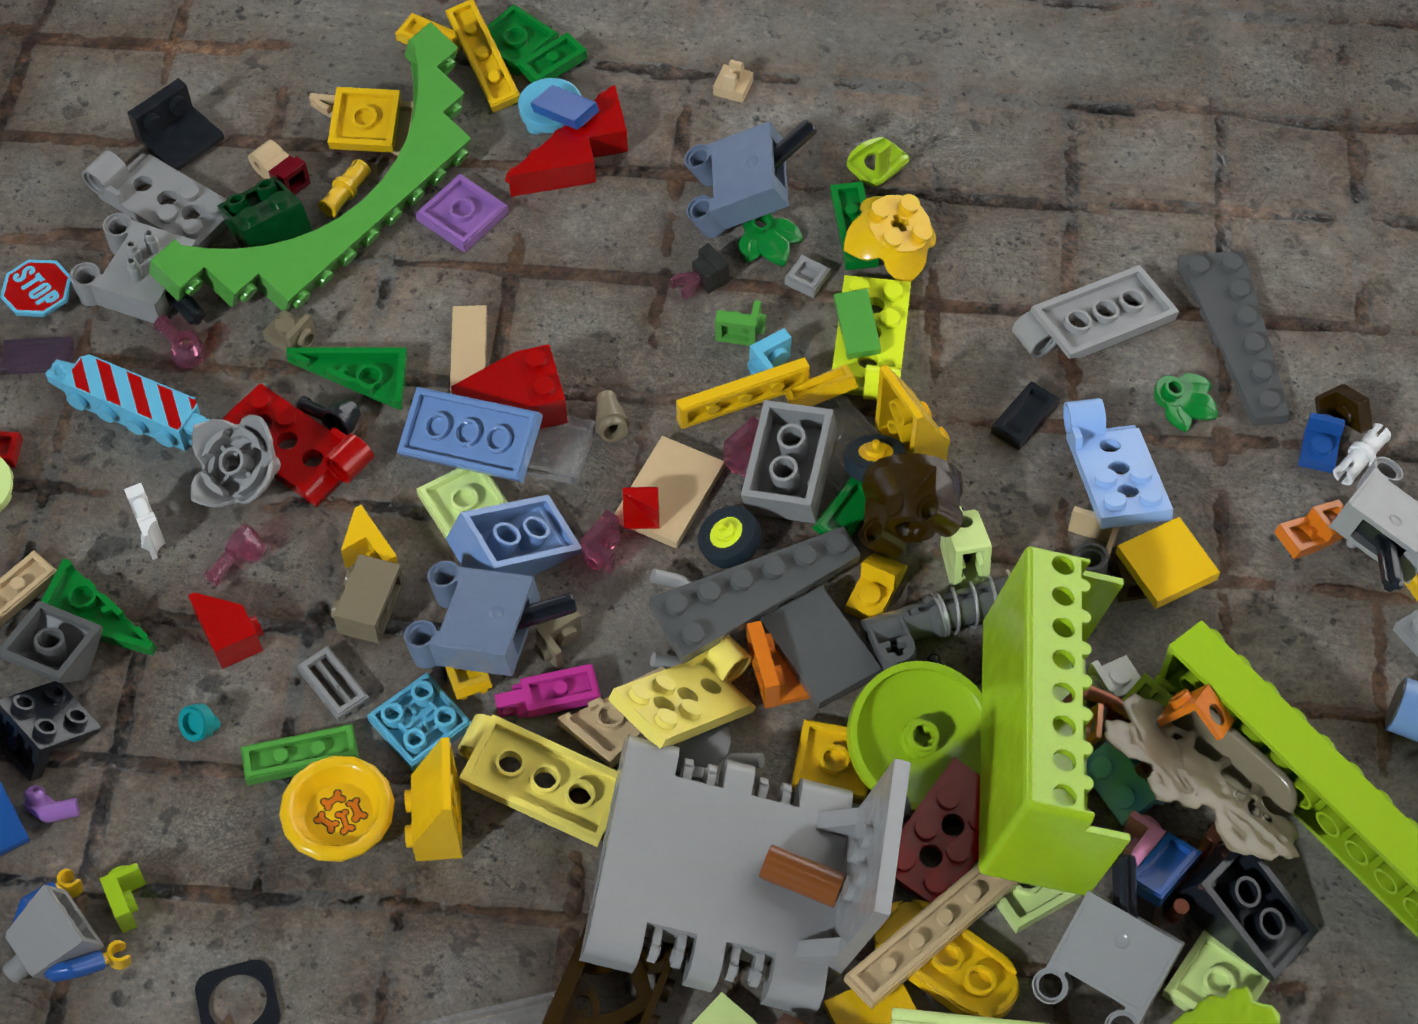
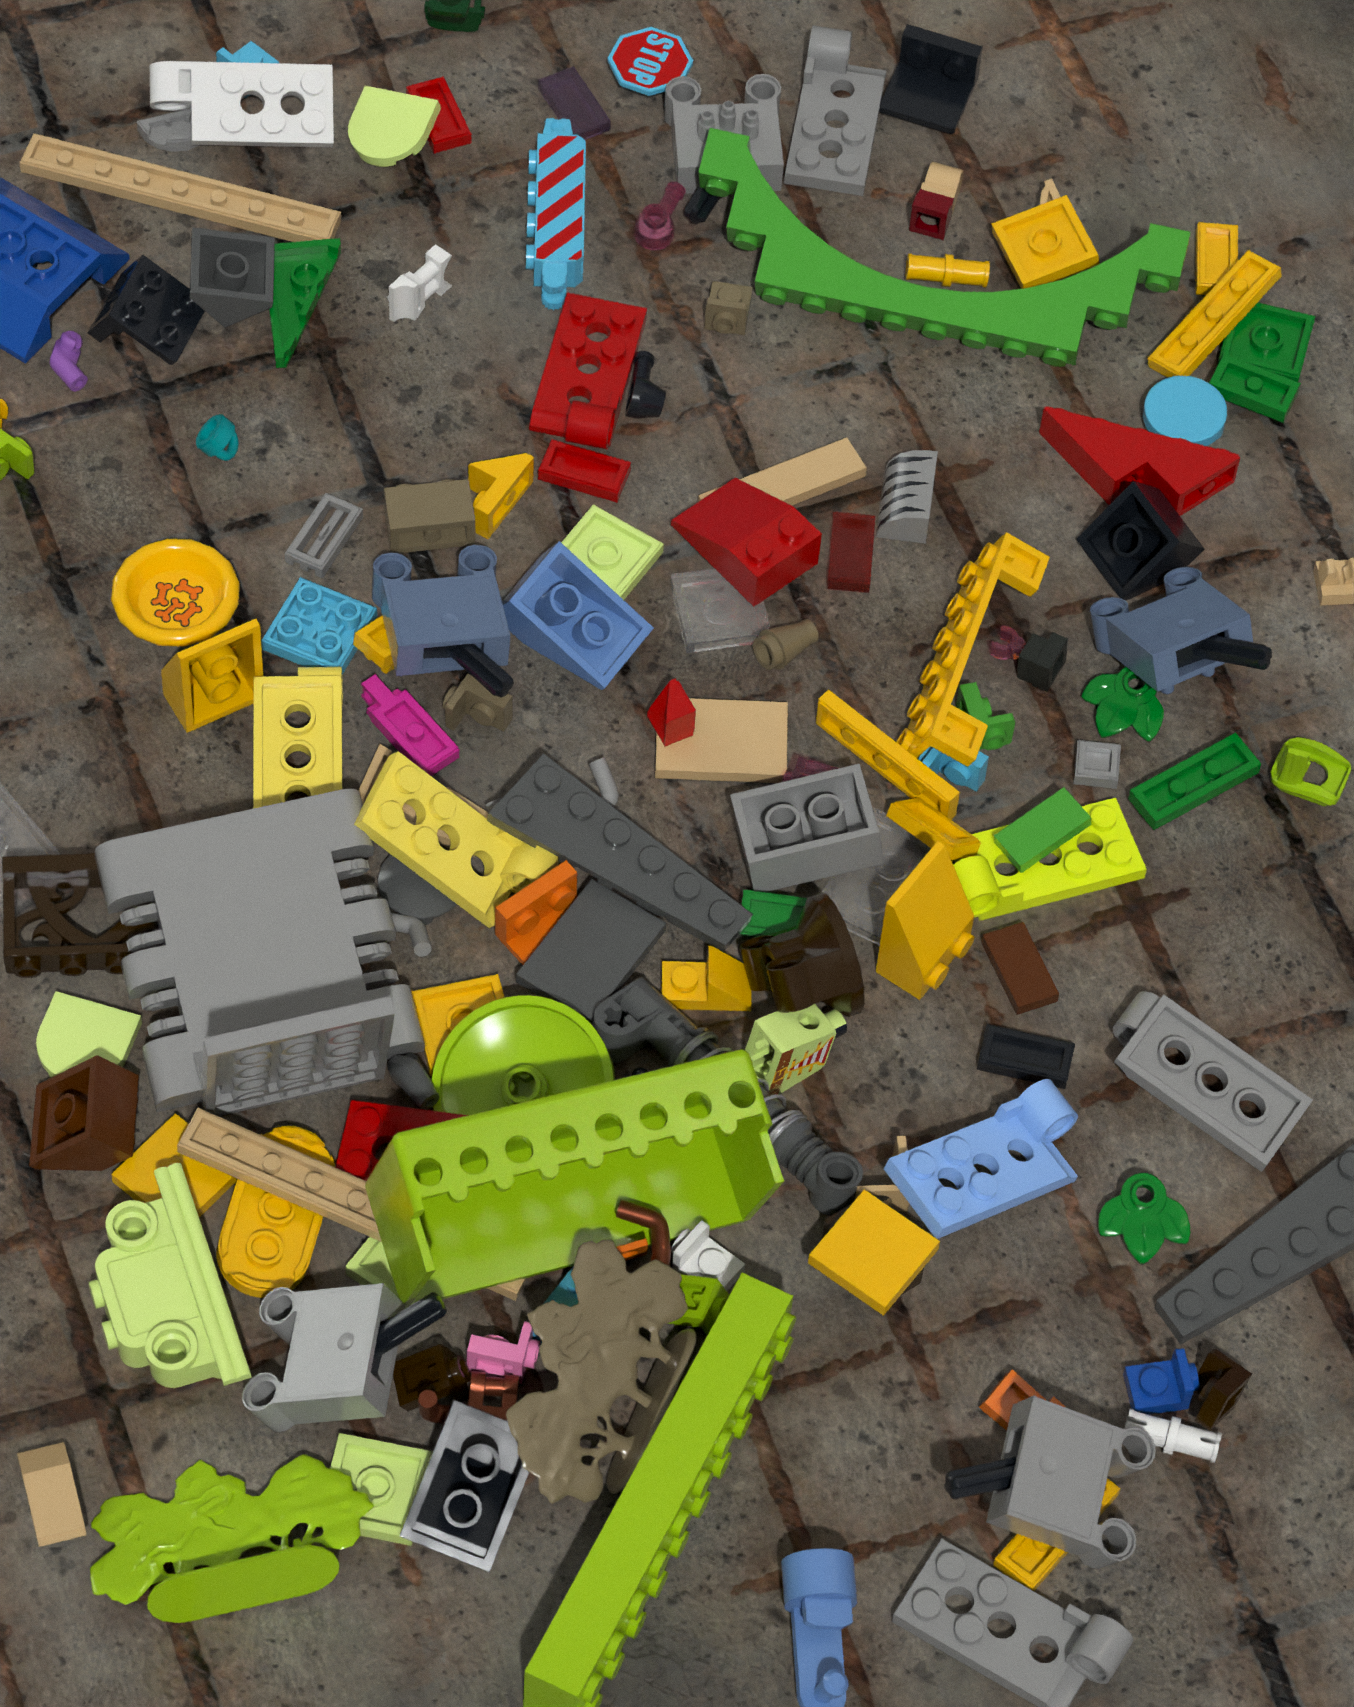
camera: 60 degrees right, 0 degrees up
red slope [188,592,264,669] -> none
light grey brick [191,415,281,508] -> none
clear pink bar [203,523,266,586] -> none
dark green slope [217,176,313,248] -> none
bright green tile [241,724,359,786] -> none
green wing [286,347,408,410] -> none
medium blue tile [397,387,543,483] -> none
medium lavender tile [415,174,509,253] -> none
tile [530,85,599,130] -> none
clear pink bracket [581,510,620,575] -> none
black wheel [697,506,762,568] -> none
dark orange piece [759,844,847,908] -> none
yellow brick [843,194,936,282] -> none
black wheel [844,434,907,482] -> none
blue tile [1136,832,1202,908] -> none
orange bracket [1156,684,1235,741] -> none
none -> red tile [538,439,631,503]
none -> clear red tile [827,512,876,593]
none -> light grey brick [875,450,938,544]
none -> yellow bracket [896,532,1050,767]
none -> reddish brown tile [981,922,1059,1015]
none -> black slope [1076,481,1205,601]

